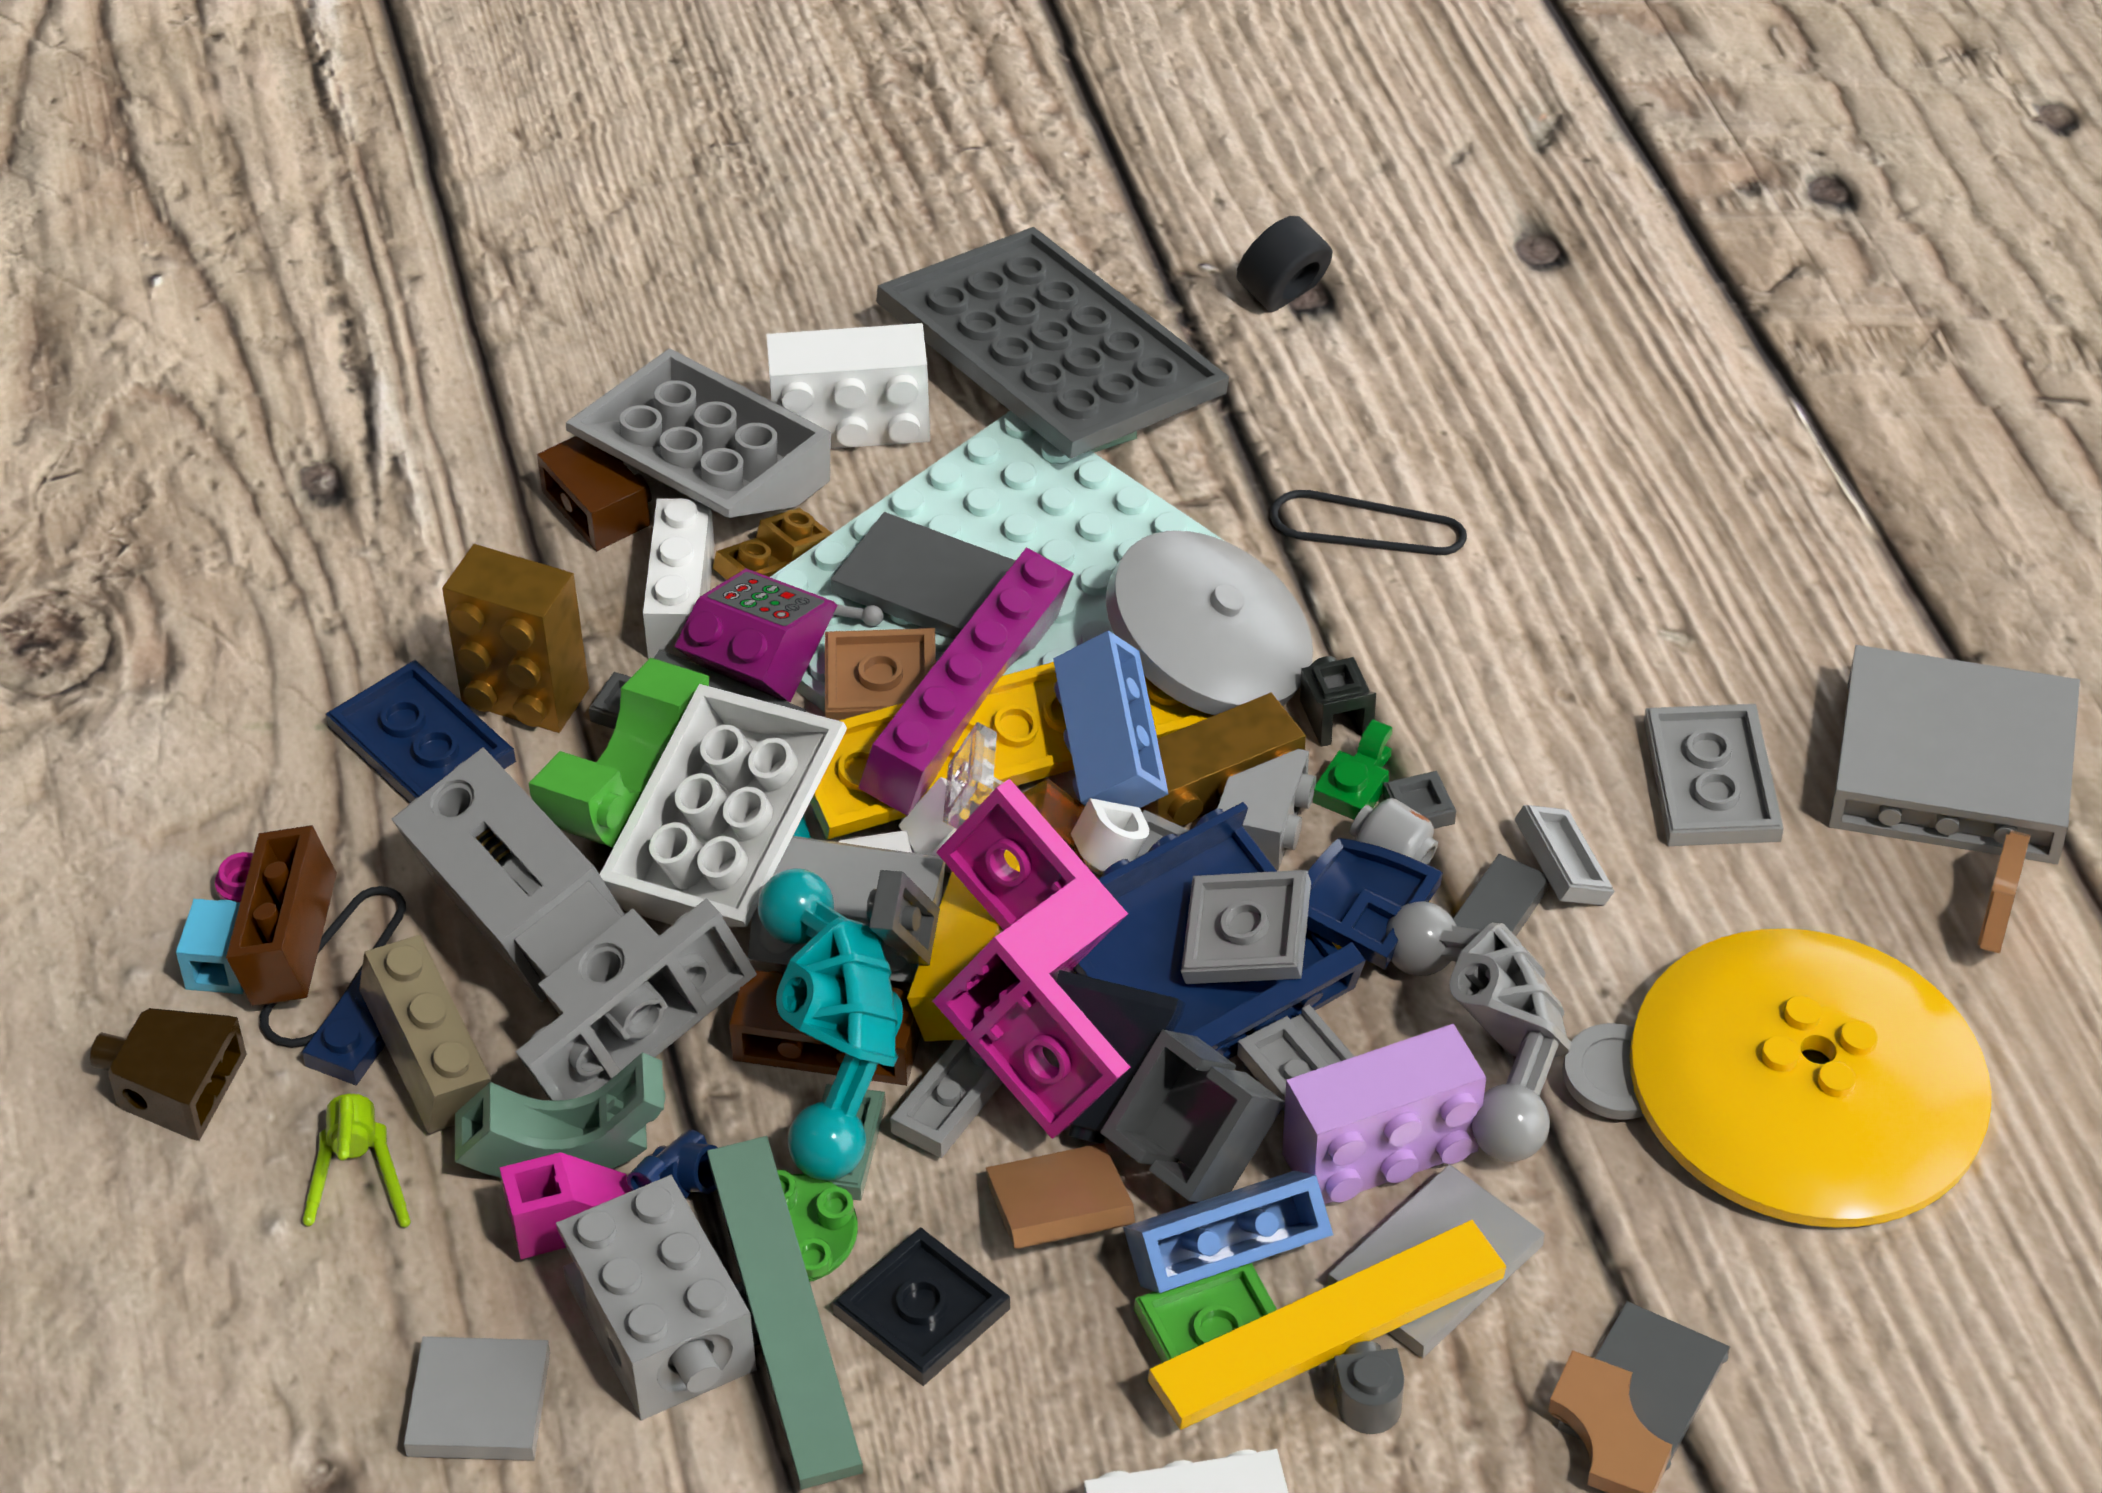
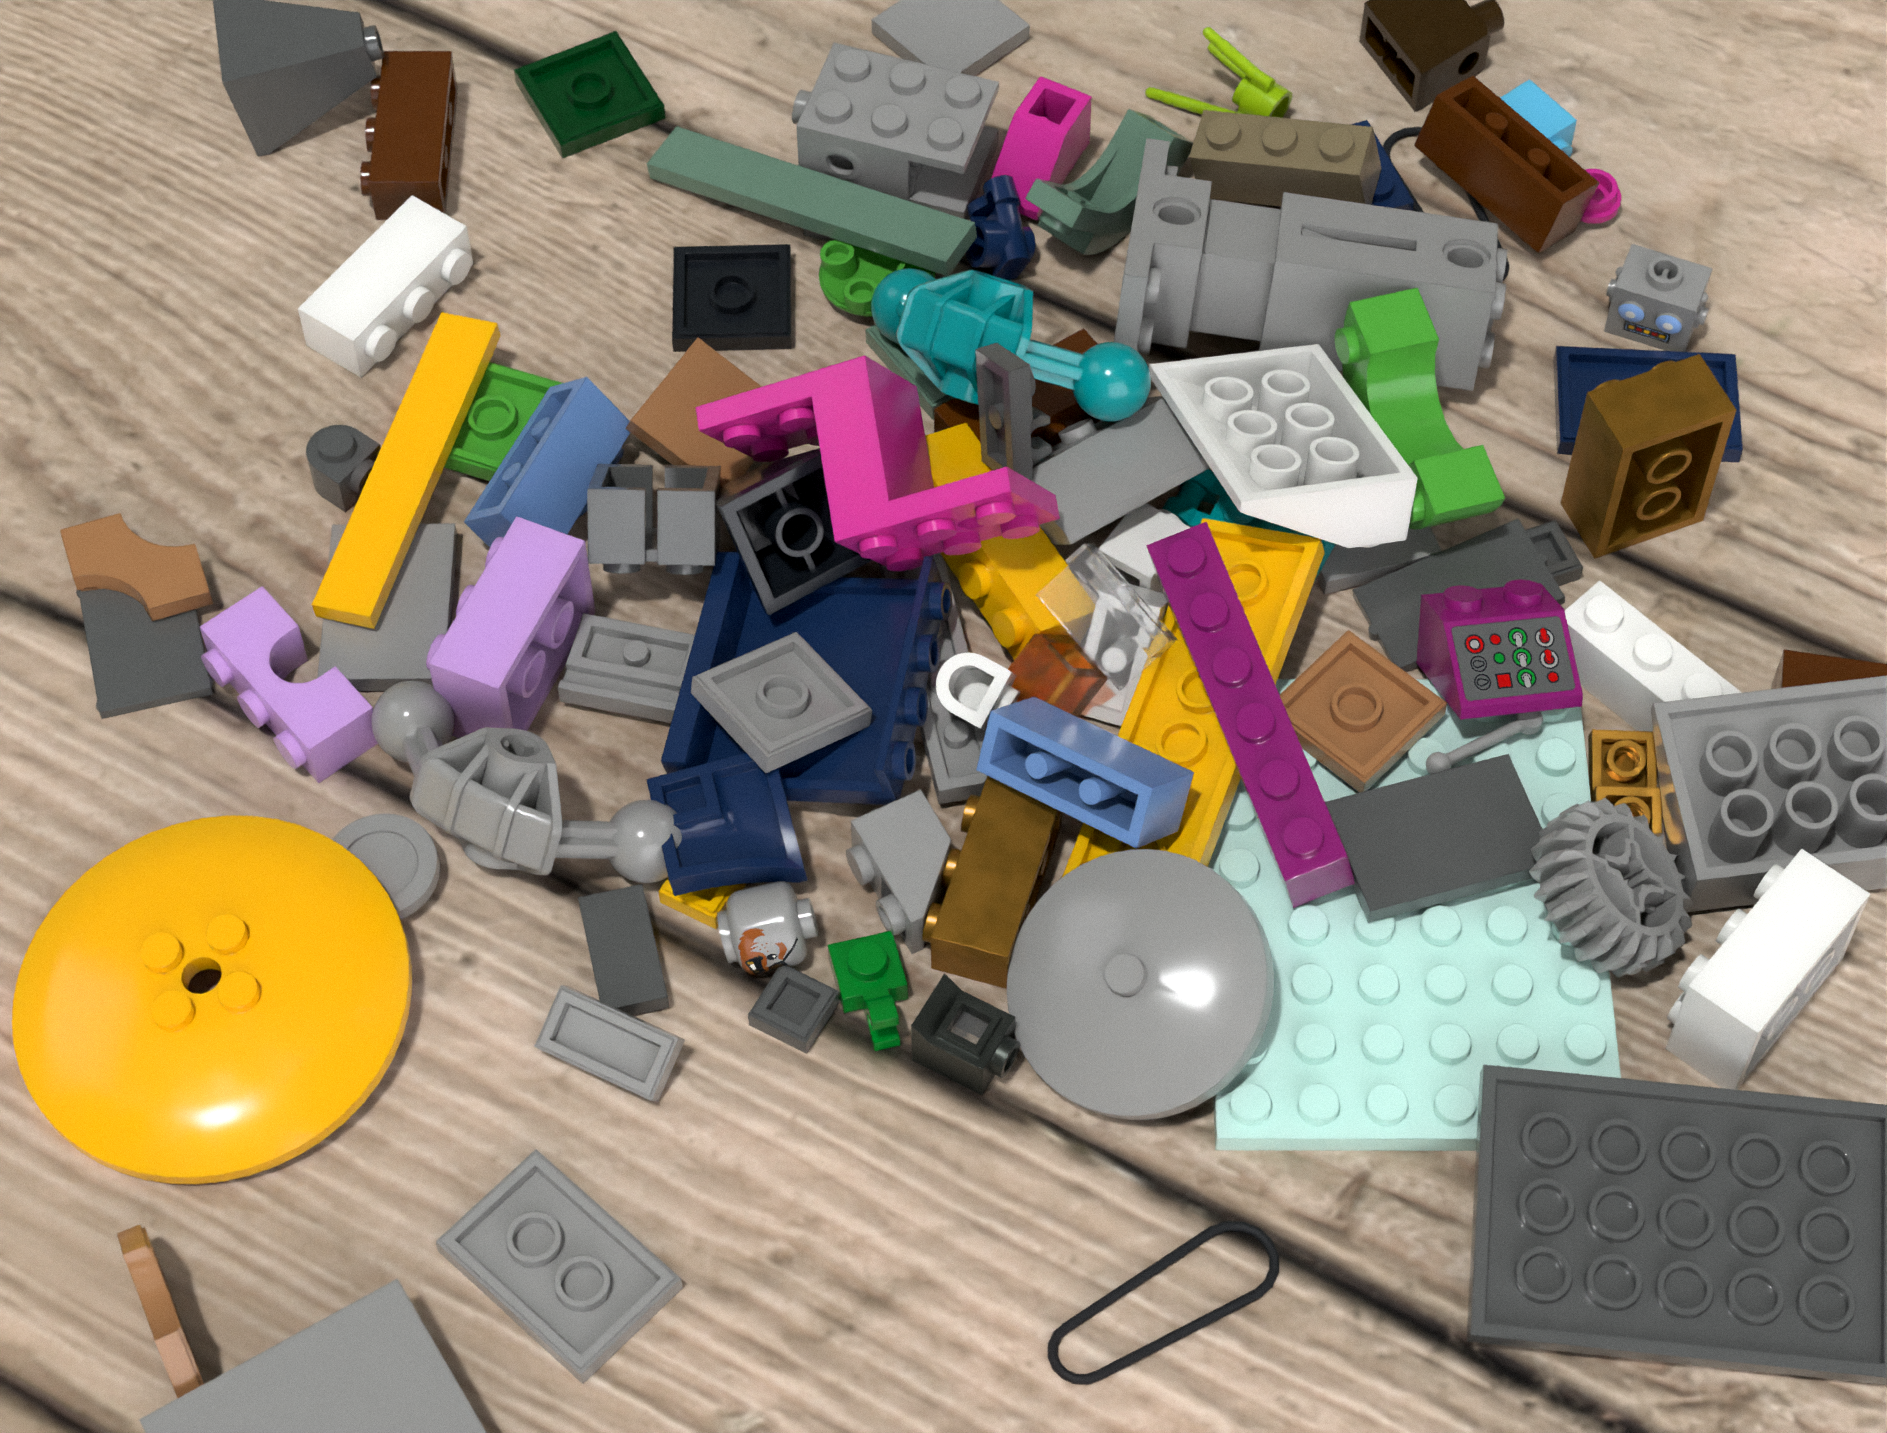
camera: 135 degrees right, 10 degrees up
none -> lavender arch [200,586,378,783]
none -> light grey gear [1529,798,1694,978]
none -> light grey head [1604,244,1712,352]

